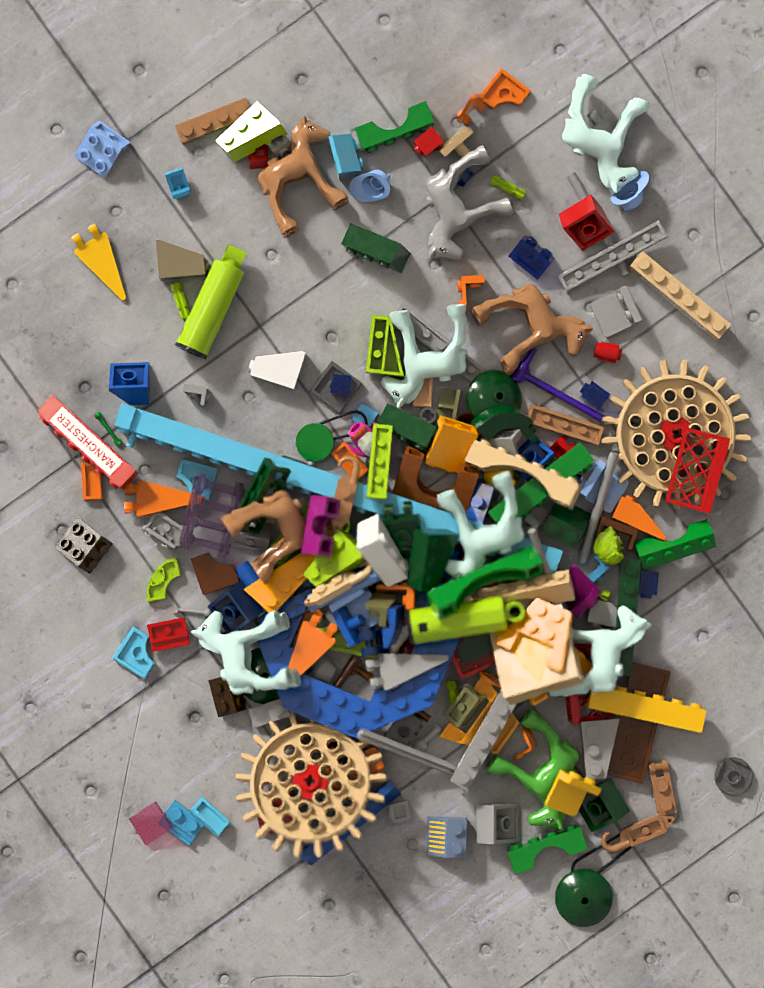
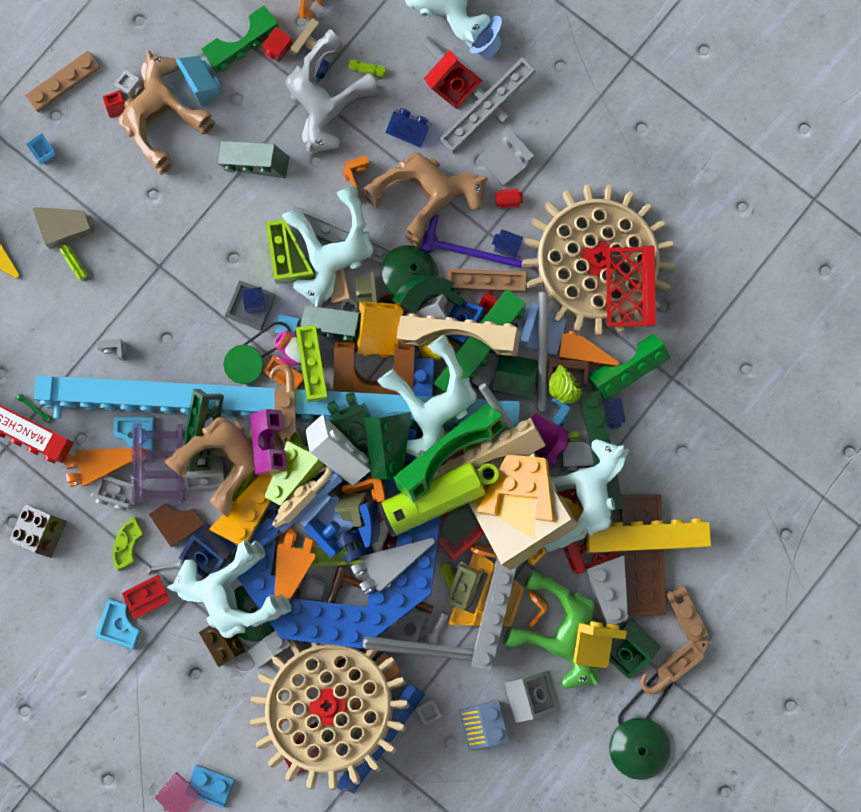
camera: 15 degrees left, 5 degrees down
orange tile [81,462,103,501] -> none
blue slope [109,362,150,405] -> none
lime piece [175,244,246,360] -> none
medium azure tile [189,796,231,837] -> none
wedge [216,102,288,162] -> none
blue brick [235,561,260,587] -> none
white slope [248,351,306,390] -> none
light blue piece [349,170,391,203] -> none
green arch [507,824,588,874] -> none
tan brick [629,251,731,341] -> none
dark grey tile [714,757,753,796] -> none

